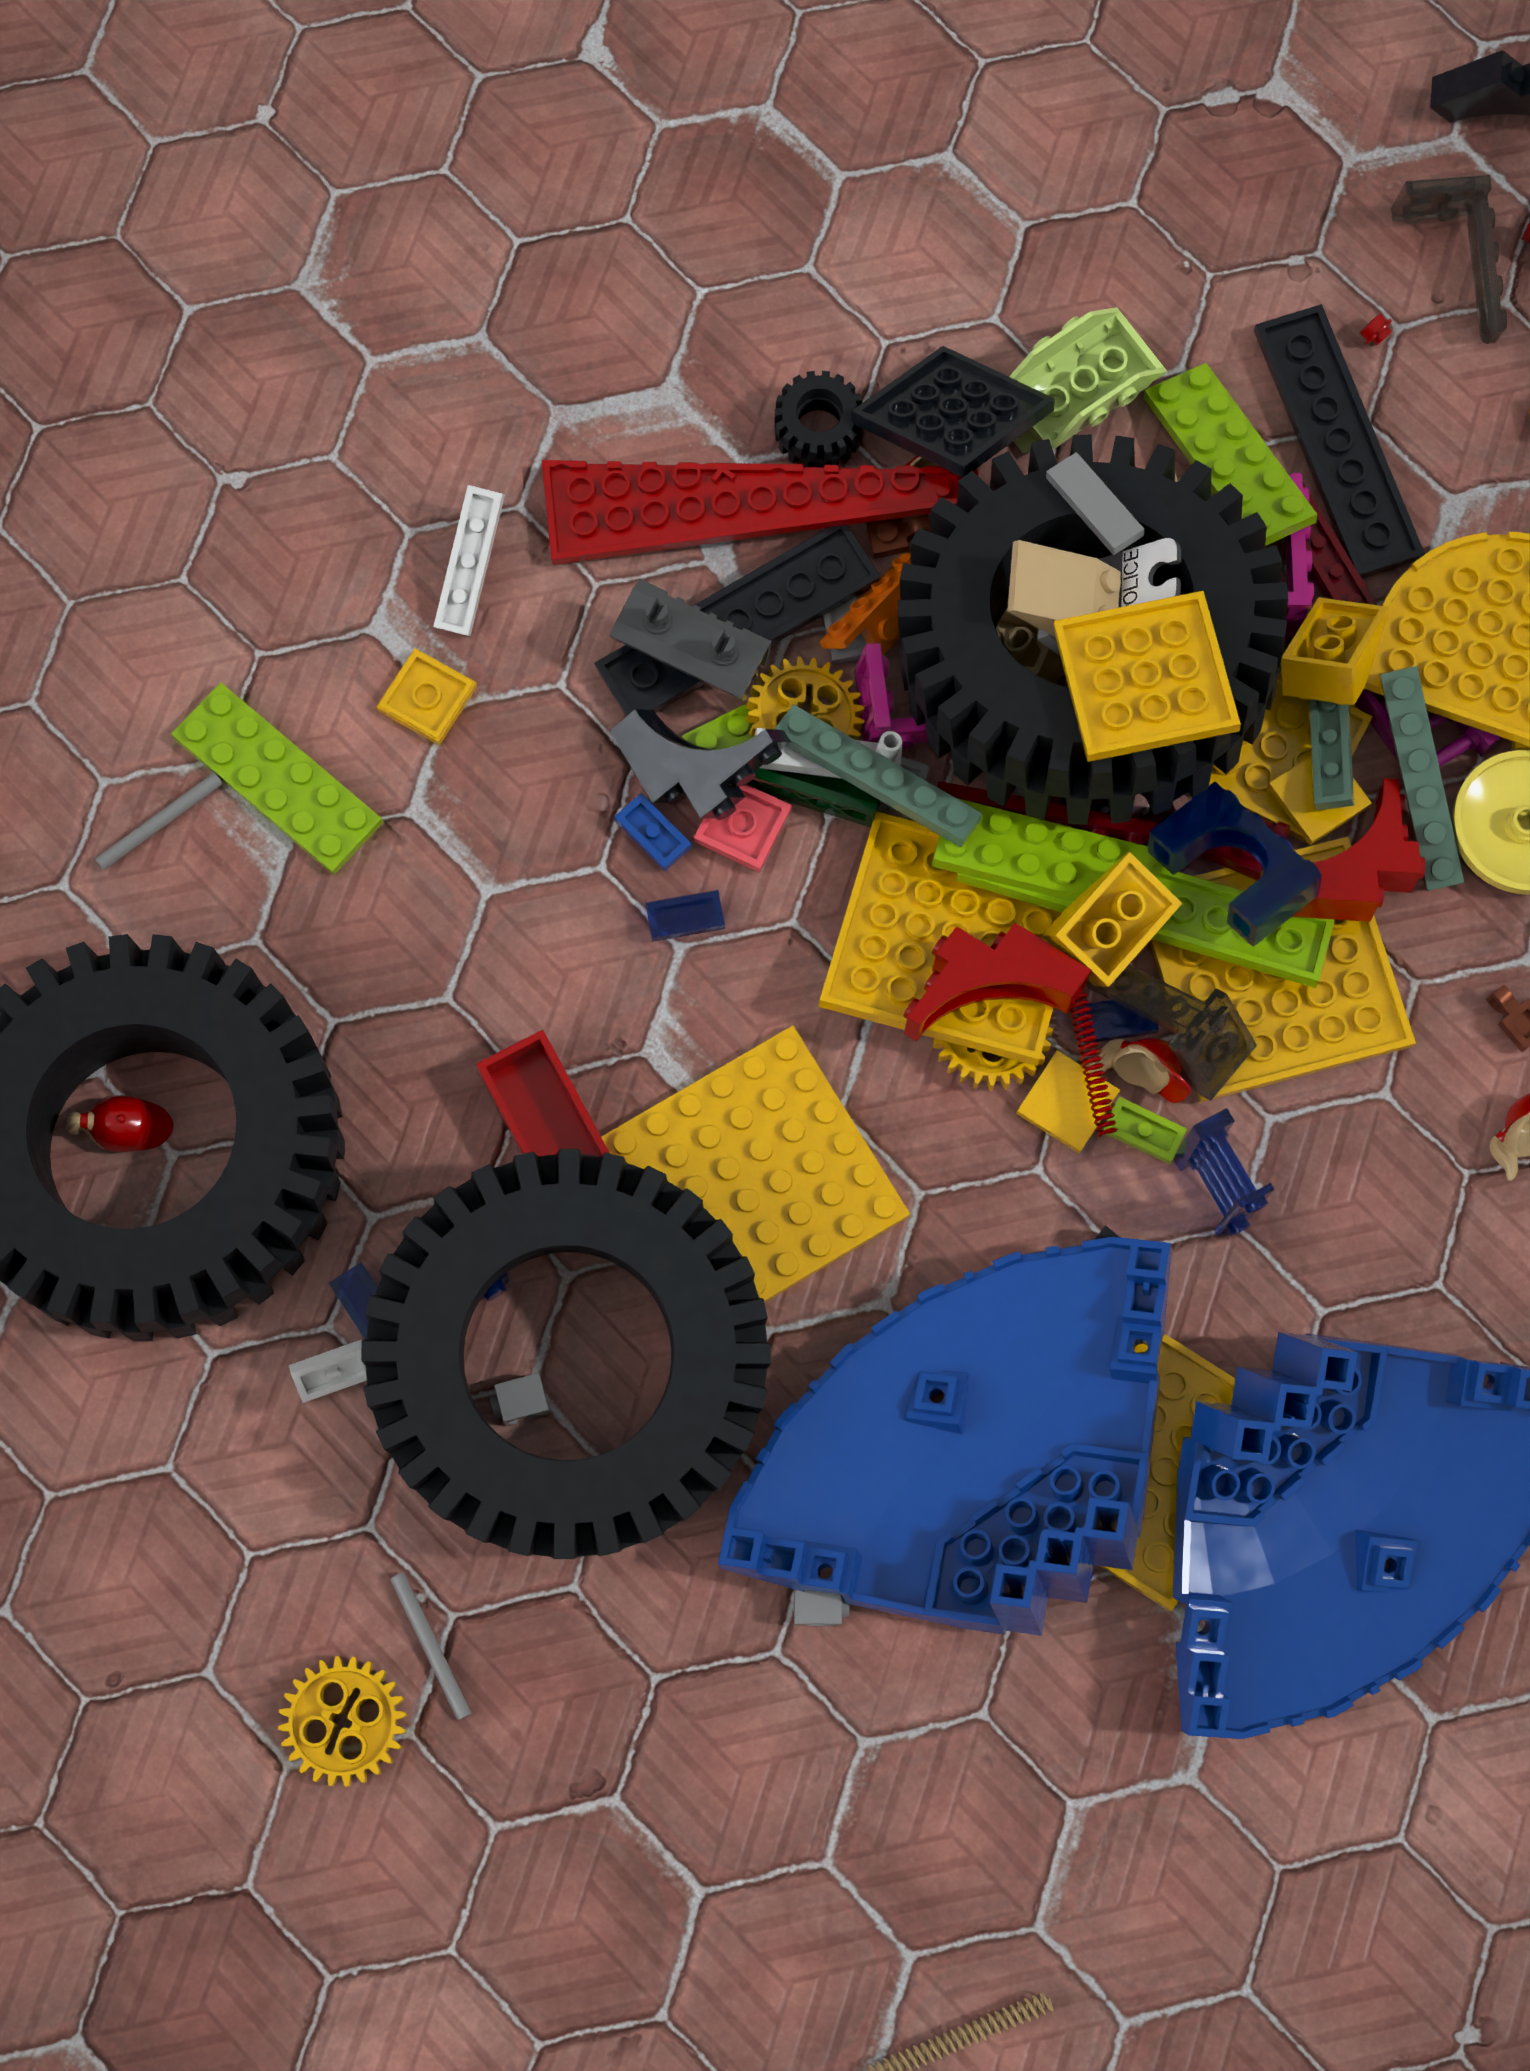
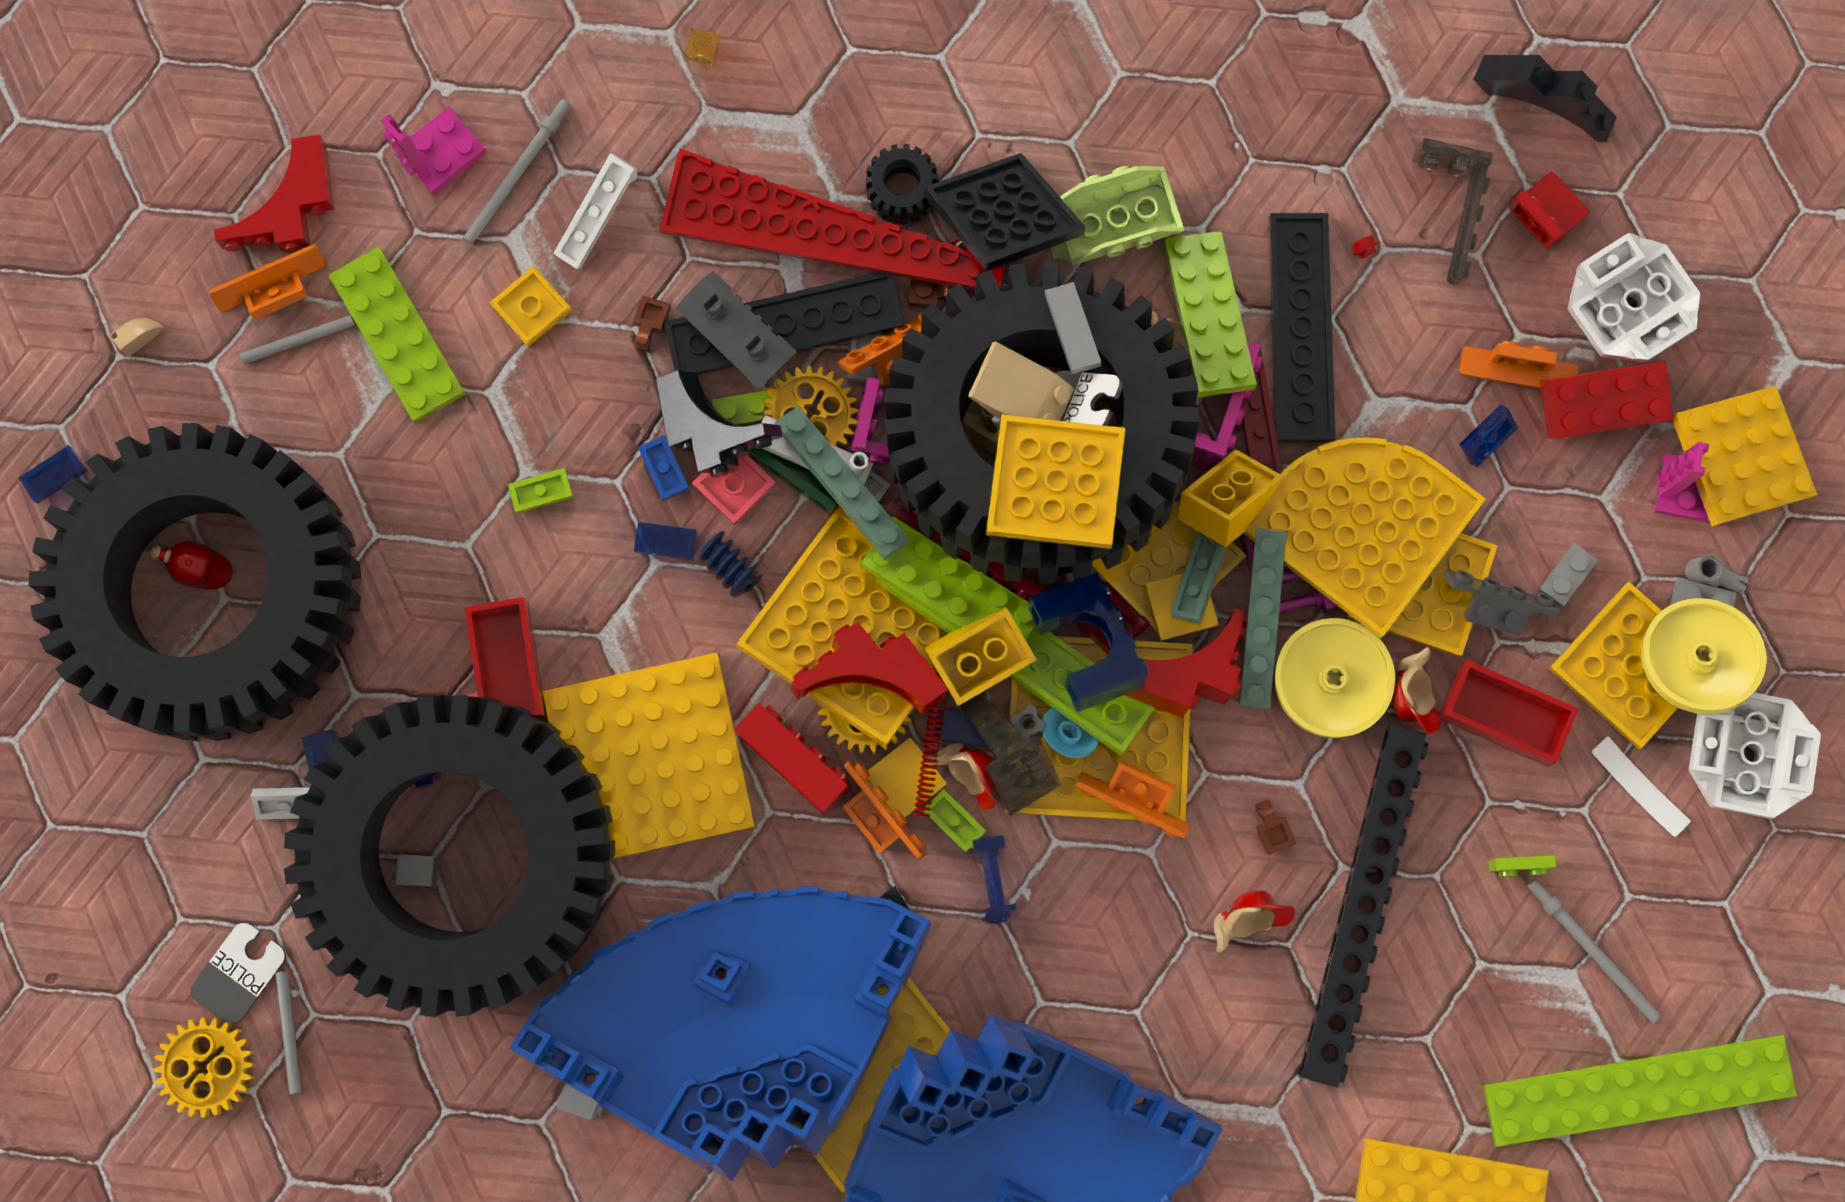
camera: 20 degrees right, 5 degrees up
none -> piece [191,923,286,1023]
none -> orange bracket [208,244,327,320]
none -> red arch [214,134,335,253]
none -> dark pink bracket [380,107,487,195]
none -> light grey bar [463,99,571,244]
none -> lime plate [508,468,574,514]
none -> copper plate [633,295,671,353]
none -> clear yellow plate [685,28,720,65]
none -> dark blue piece [699,531,763,597]
none -> red piece [734,703,850,816]
none -> orange bracket [842,760,927,860]
none -> dark grey brick [1010,705,1046,742]
none -> medium azure dish [1042,708,1098,758]
none -> orange bracket [1075,759,1190,839]

